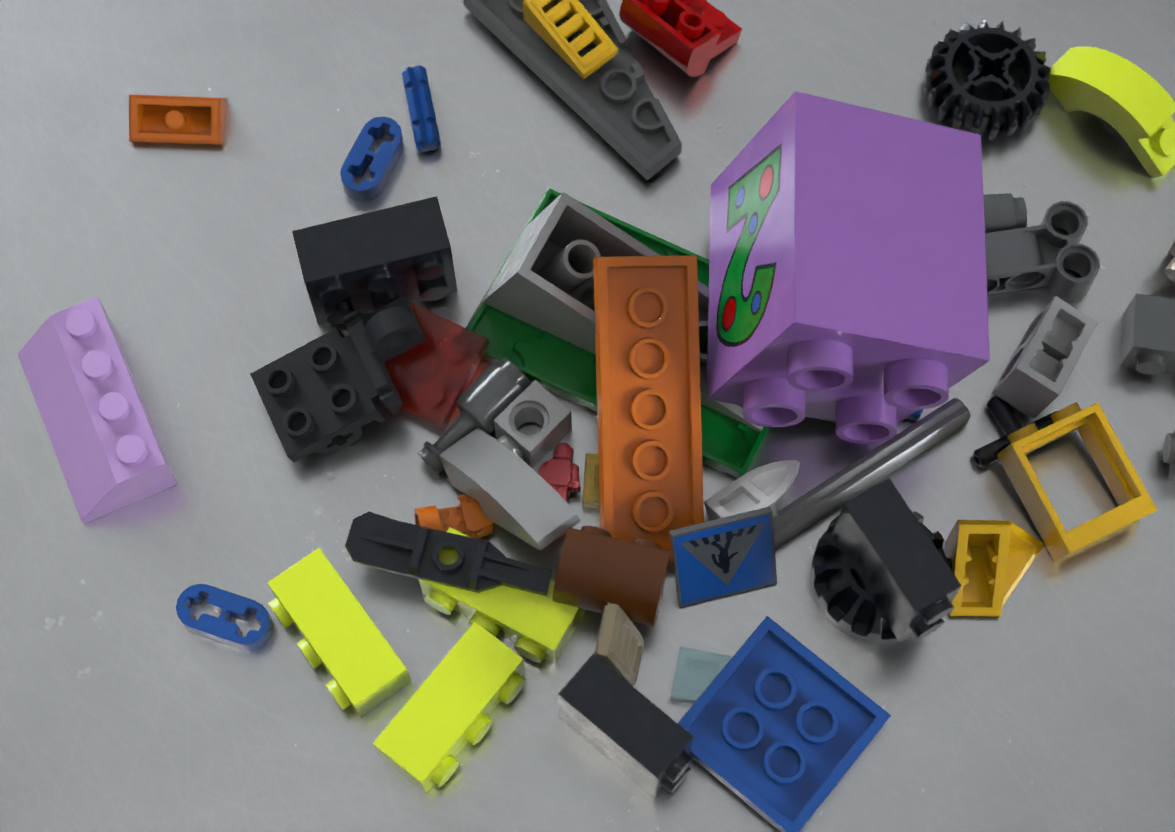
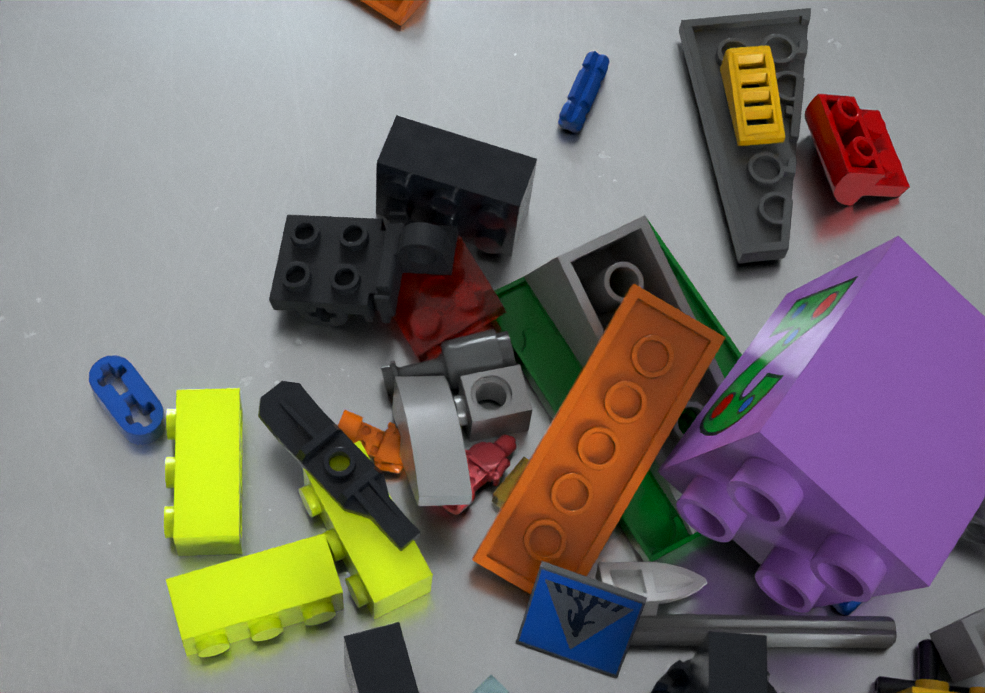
camera: 25 degrees right, 5 degrees down
lavender slope [18,296,177,524] -> none
blue beam [340,116,404,202] -> none
reddish brown brick [553,526,671,626] -> none
dark tan slope [595,603,644,686] -> none

